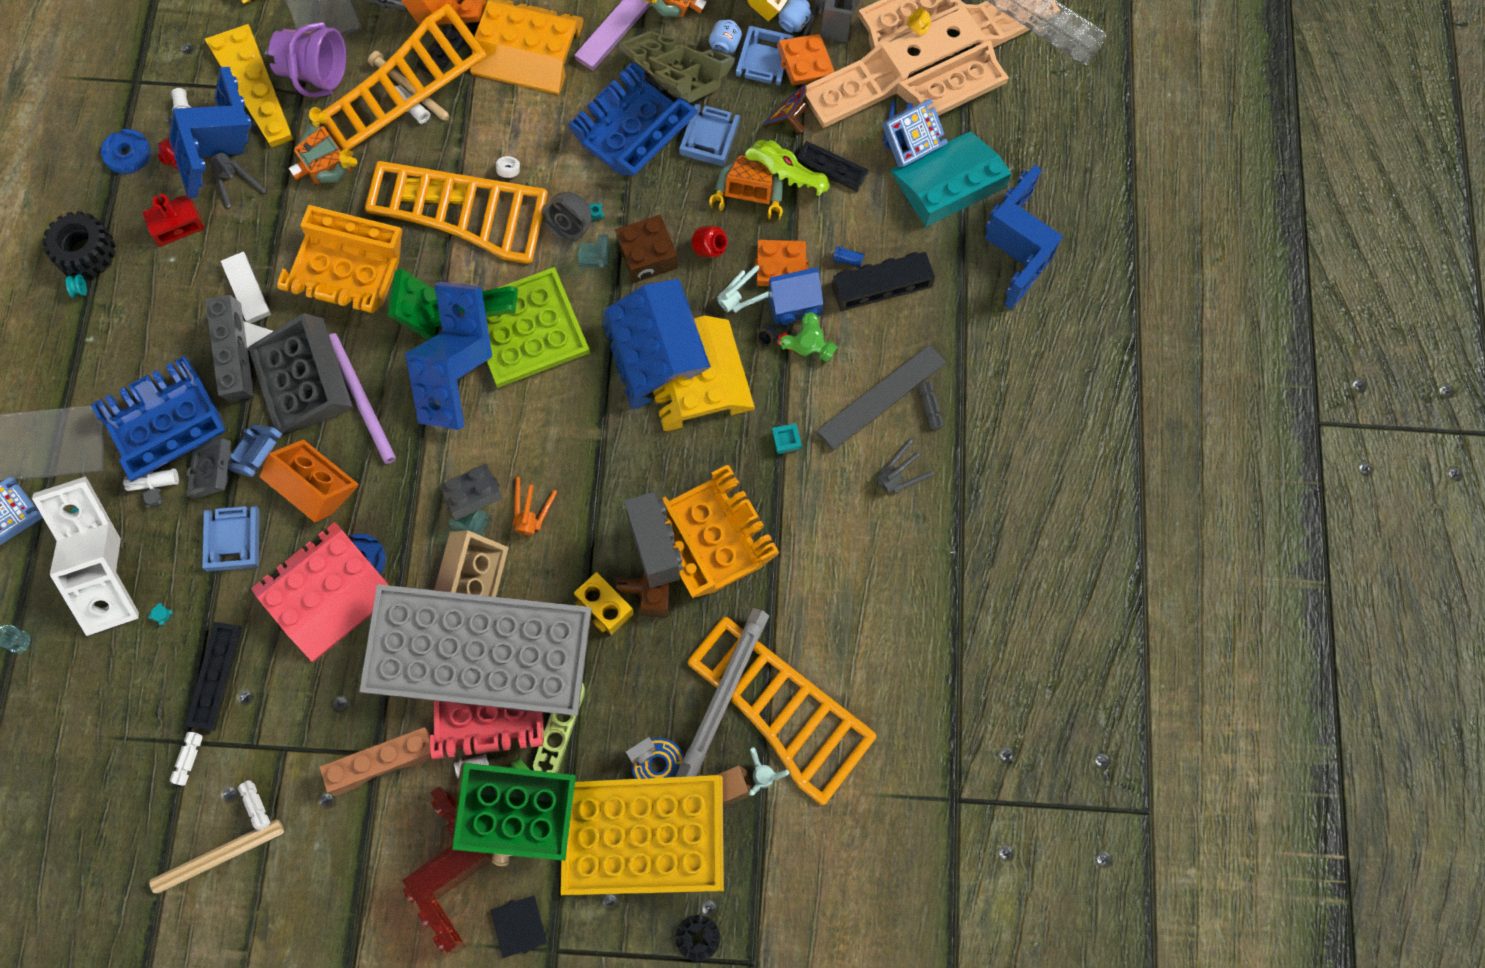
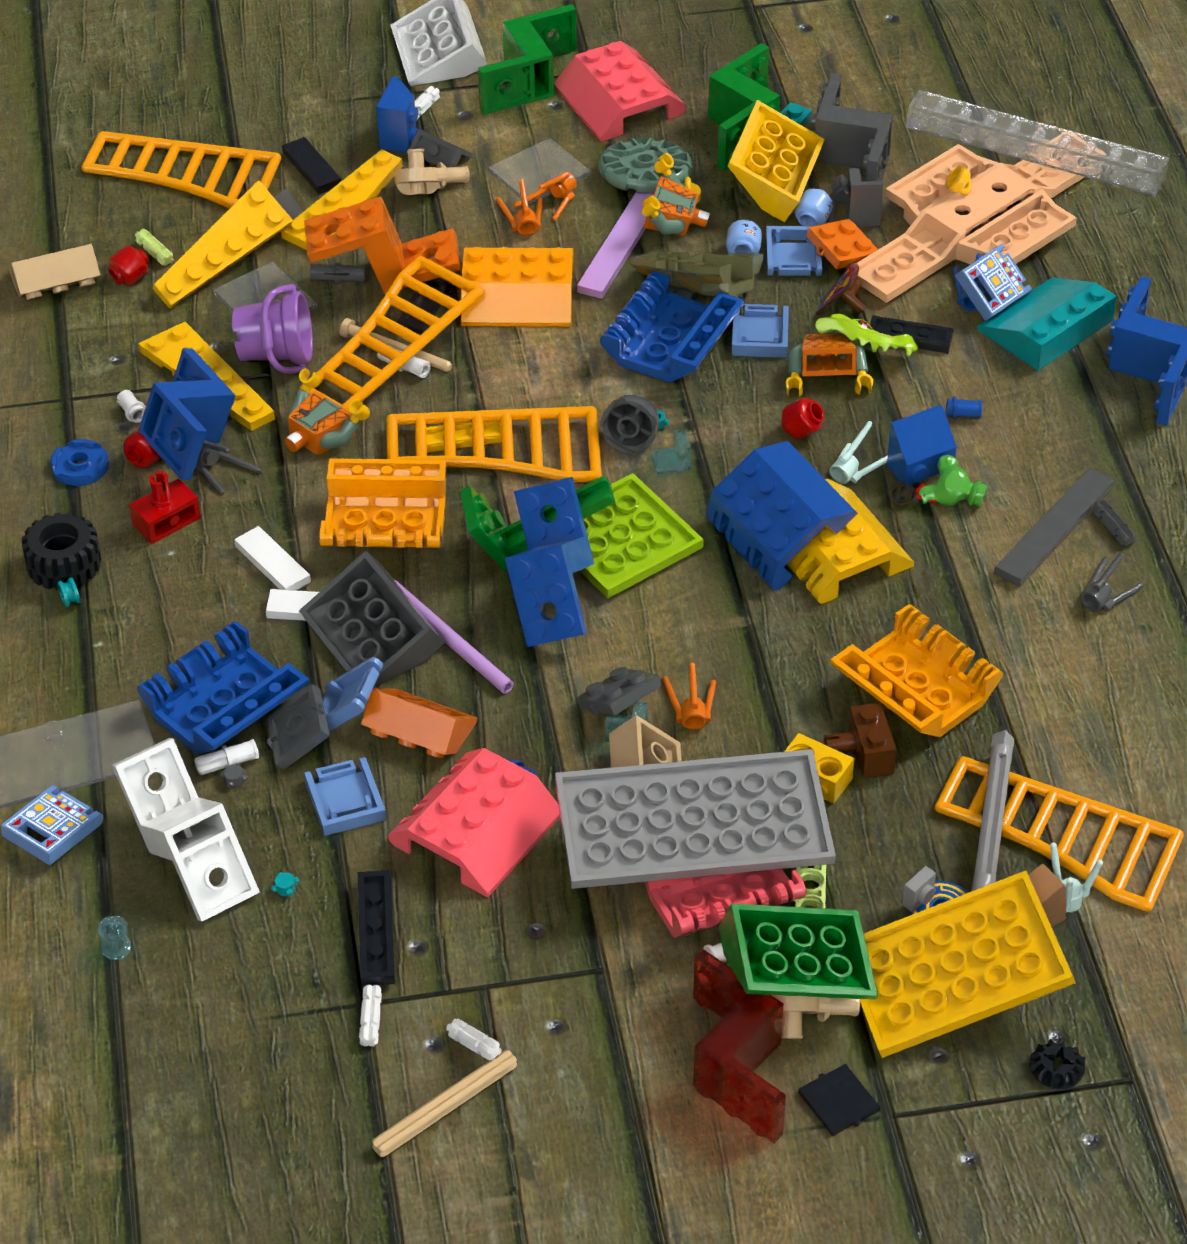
camera: 10 degrees left, 25 degrees down
dark grey brick [205,295,254,402] -> none
nougat arch [320,727,432,796] -> none
white tile [496,156,520,178] -> none
reddish brown brick [615,214,678,283] -> none
dark grey brick [624,491,683,588] -> none
orange plate [755,240,808,286] -> none
teal plate [772,423,802,454] -> none
black brick [832,252,935,312] -> none

